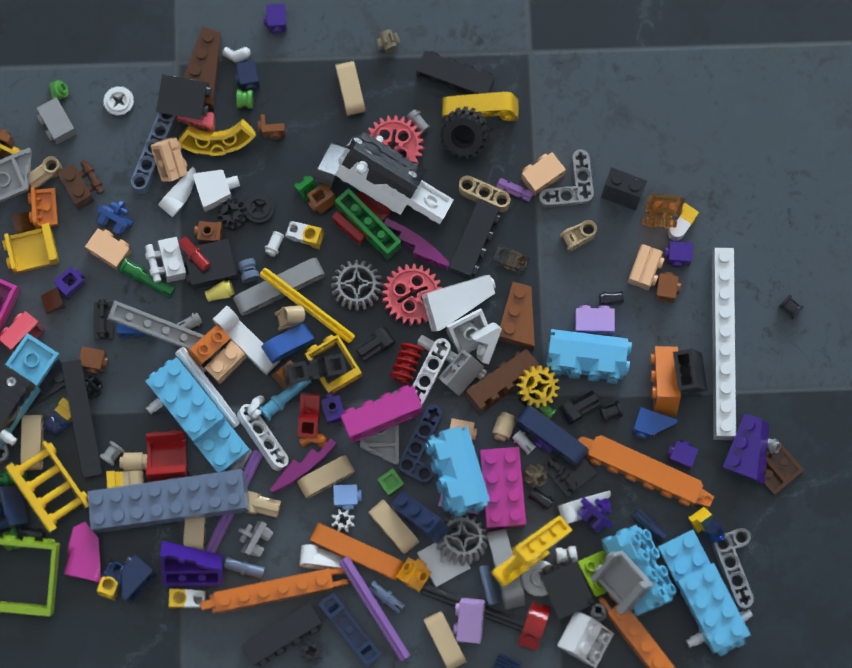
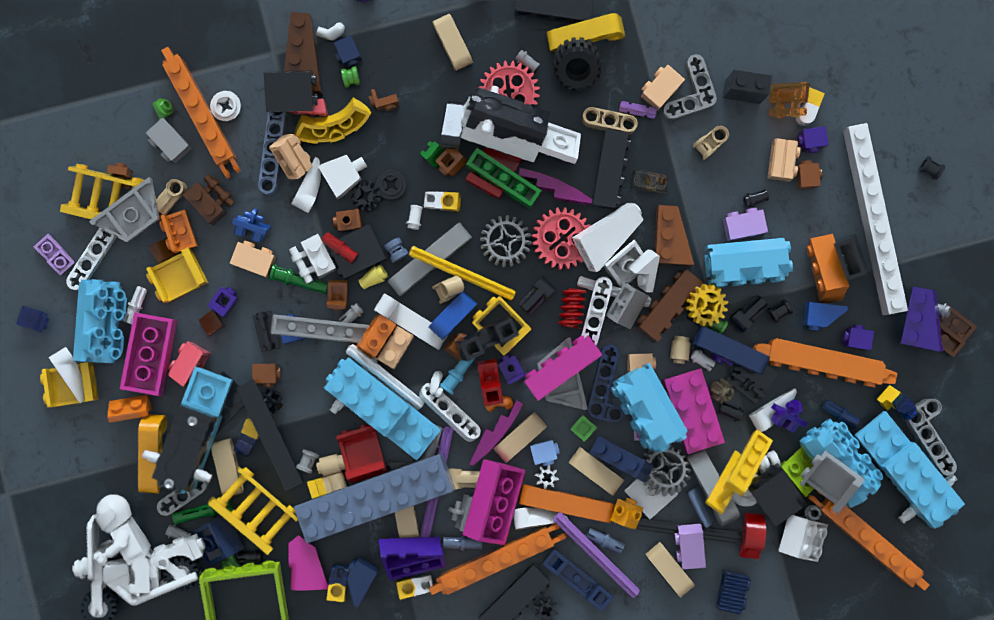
camera: 20 degrees left, 10 degrees up
none -> orange hinge [161,47,241,179]
none -> dark orange bracket [326,279,348,311]
none -> dark pink brick [463,459,525,545]

